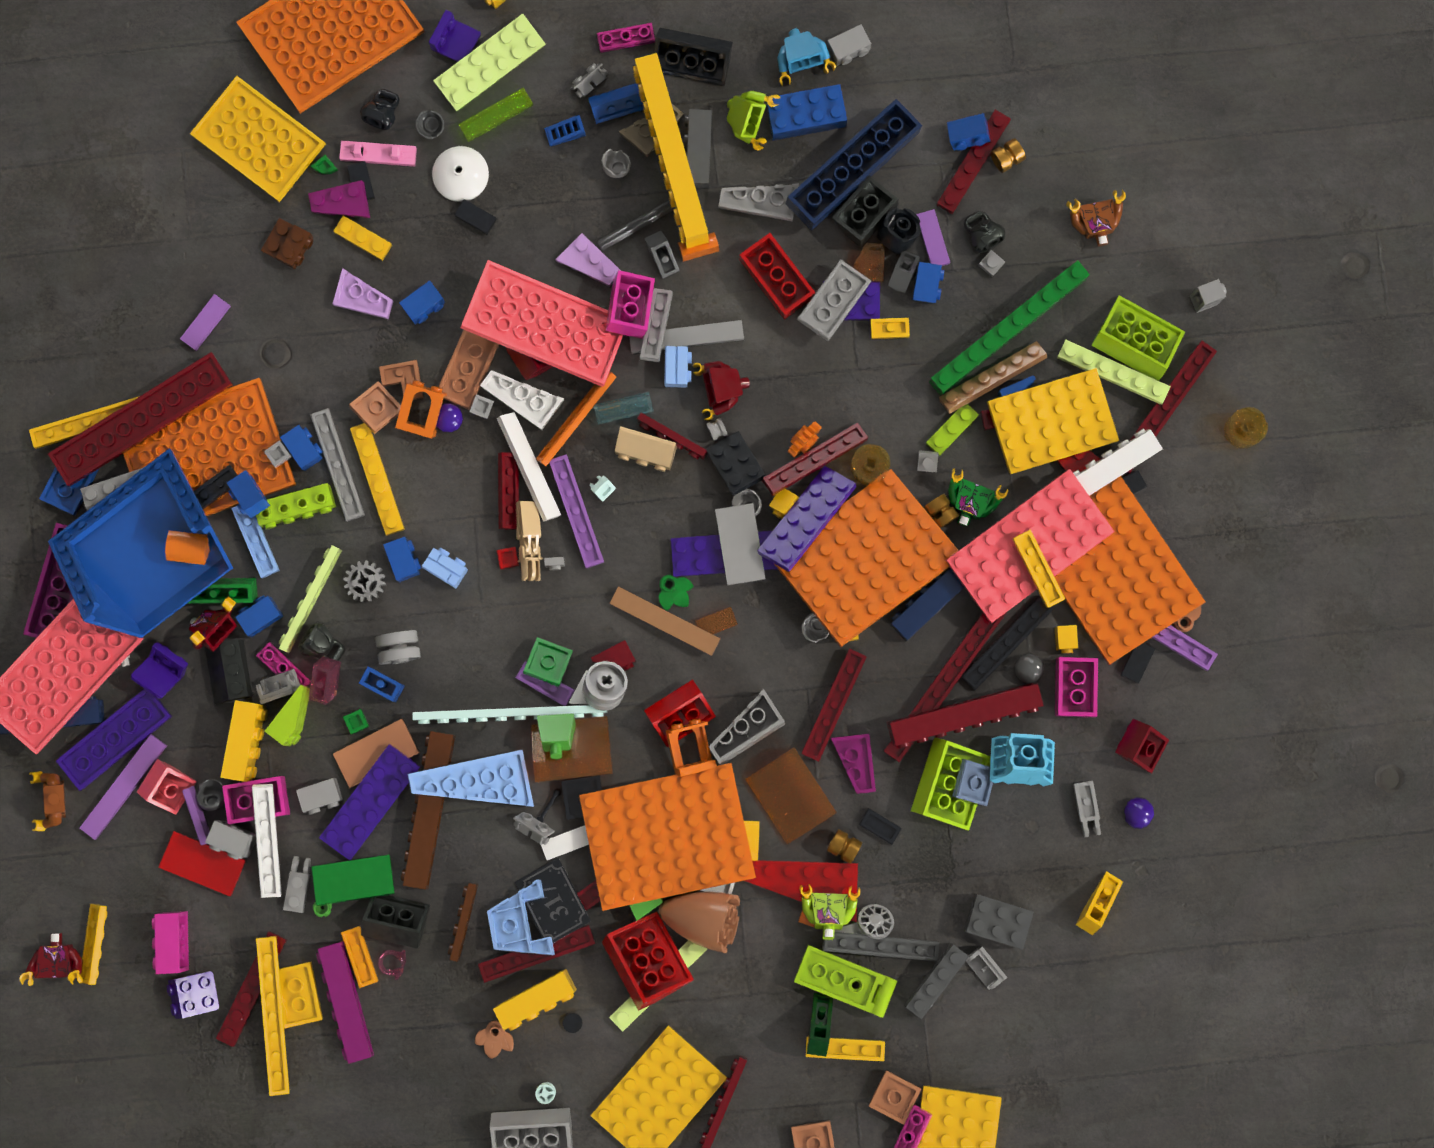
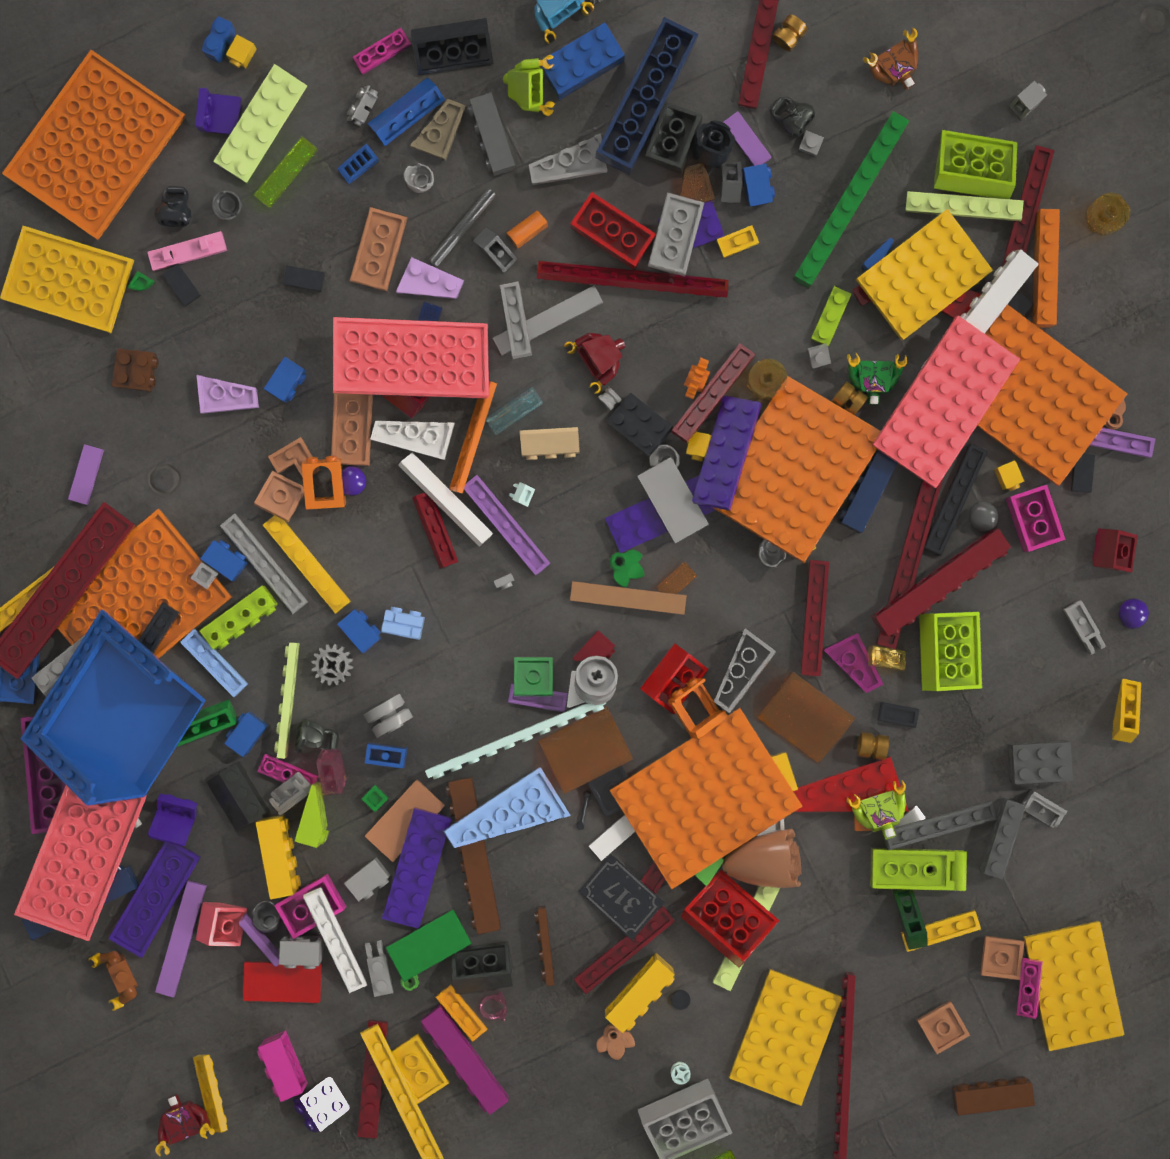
camera: 25 degrees left, 5 degrees up
orange brick [165,530,210,565] -> none
dark red torso [189,596,237,652] -> none
blue brick [227,470,270,518] -> none
magenta wing [308,180,370,218] -> none
yellow plate [333,216,392,261] -> none
white dish [432,146,489,202] -> none
light grey plate [469,394,494,419] -> none
light blue wing [487,879,555,955] -> none
red tile [497,547,519,569] -> none
light grey hinge [513,812,555,845] -> none
tan arm [516,501,543,581] -> none
bright green torso [537,713,576,759] -> none
dark pink brick [605,270,655,339] -> none
yellow brick [633,53,709,248] -> none
dark red plate [637,413,707,460] -> none
light blue brick [664,346,692,388] -> none
light grey wheel [857,904,894,939] -> none
medium nougat plate [939,341,1047,414] -> none
blue brick [947,113,990,151] -> none
sand blue tile [952,759,993,806] -> none
medium azure slope [990,733,1055,786] -> none
yellow plate [1012,530,1065,608] -> none
none -> nougat tile [350,207,407,292]
none -> clear blue plate [418,302,443,322]
none -> dark red plate [537,261,729,298]
none -> clear yellow plate [868,645,906,671]
none -> orange brick [1032,209,1060,328]

